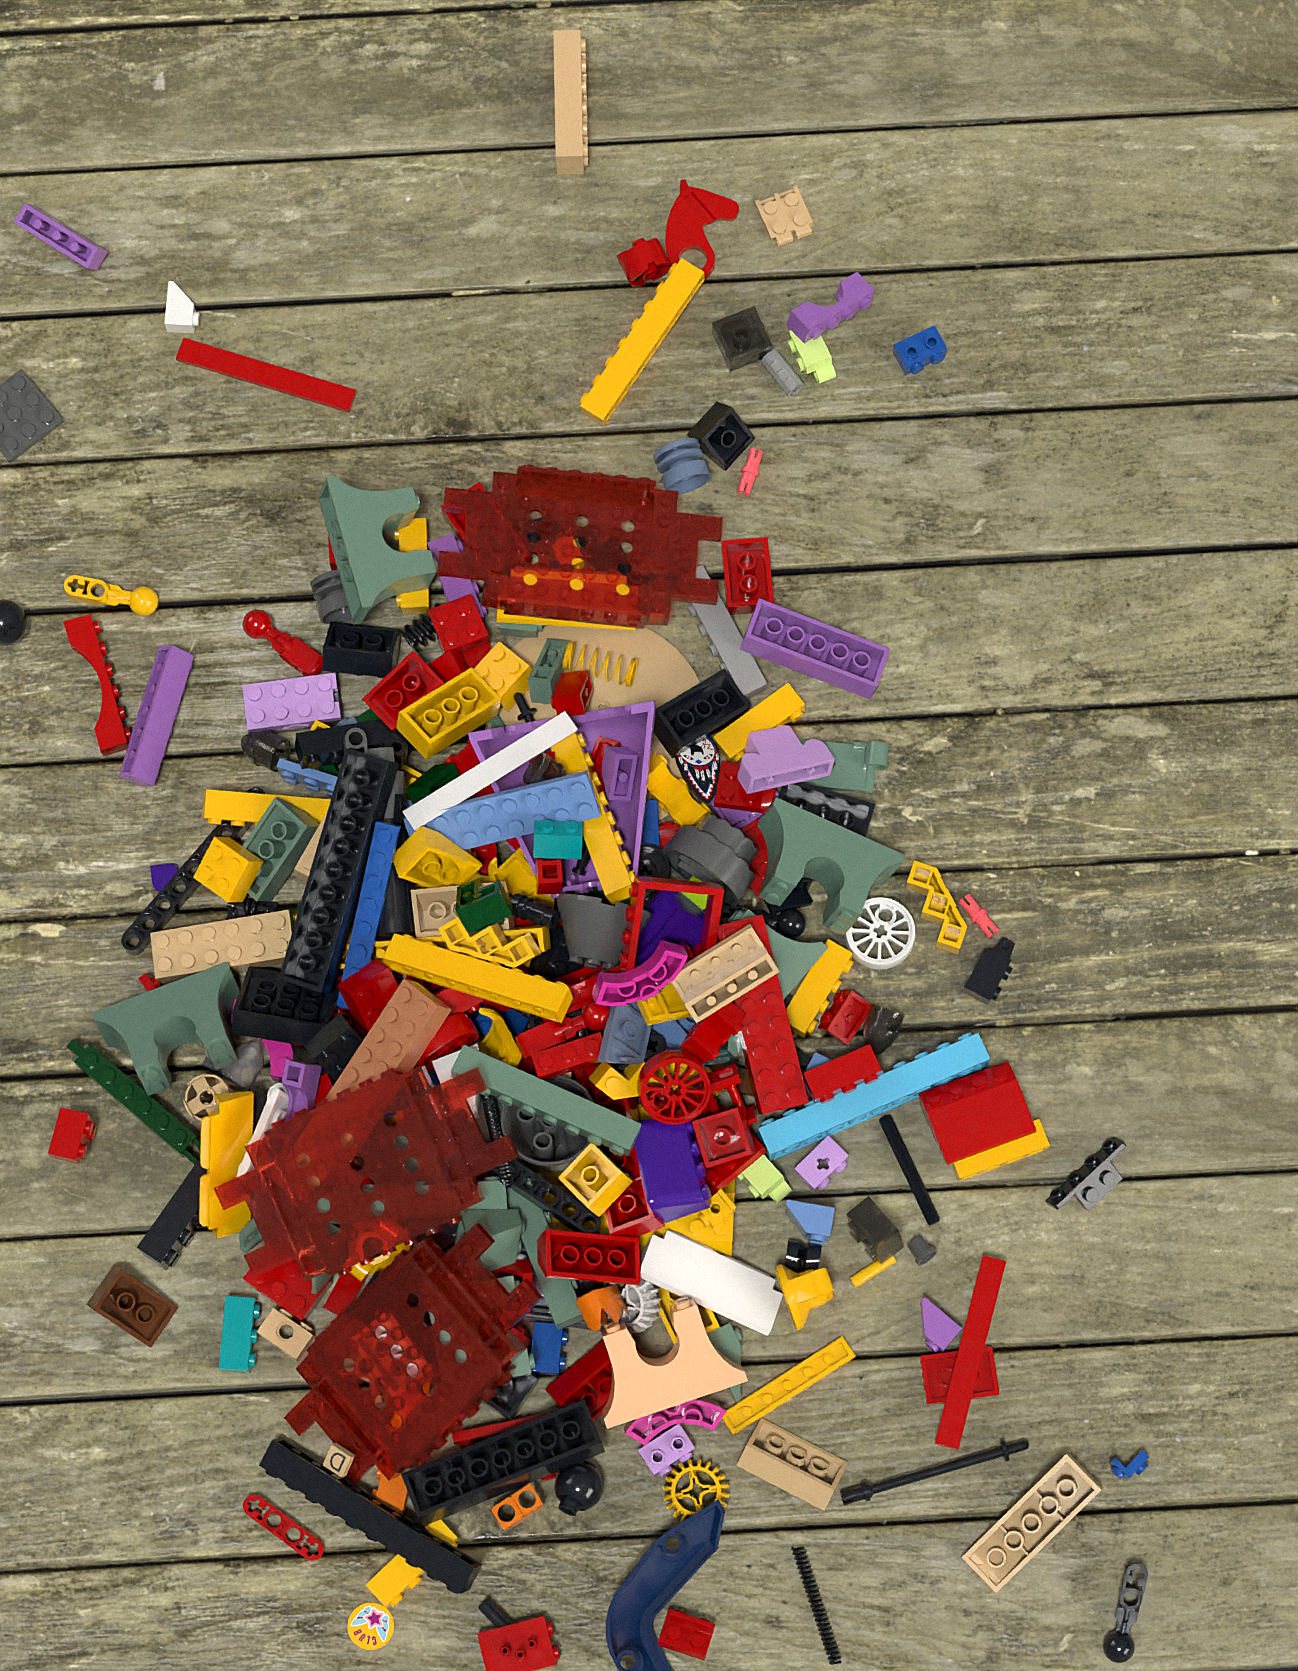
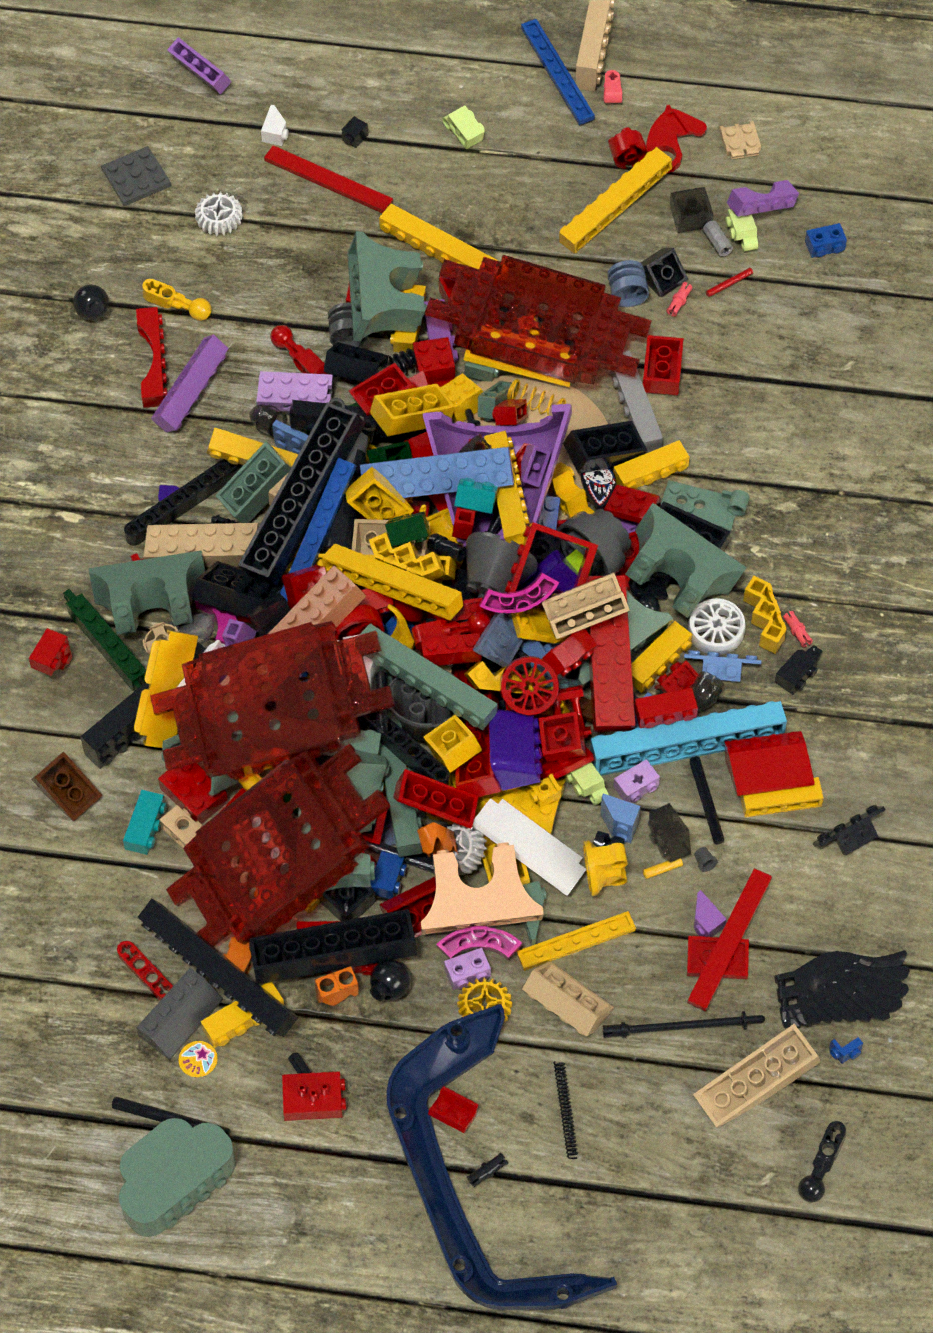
camera: 10 degrees right, 15 degrees down
yellow brick [193,837,264,902] -> none
tan tile [323,1443,355,1478] -> none
white sticker [402,711,578,830] -> none
lavender brick [737,725,835,794] -> none
medium lavender brick [740,598,890,699] -> none
none -> dark grey slope [137,968,223,1060]
none -> white gear [195,191,243,236]
none -> black brick [342,116,368,148]
none -> yellow brick [379,204,509,291]
none -> yellowish green hinge [442,106,485,149]
none -> blue plate [521,19,595,125]
none -> coral piece [604,70,622,103]
none -> medium blue bracket [684,650,761,682]
none -> red bar [706,268,753,297]
none -> black animal [774,950,910,1029]

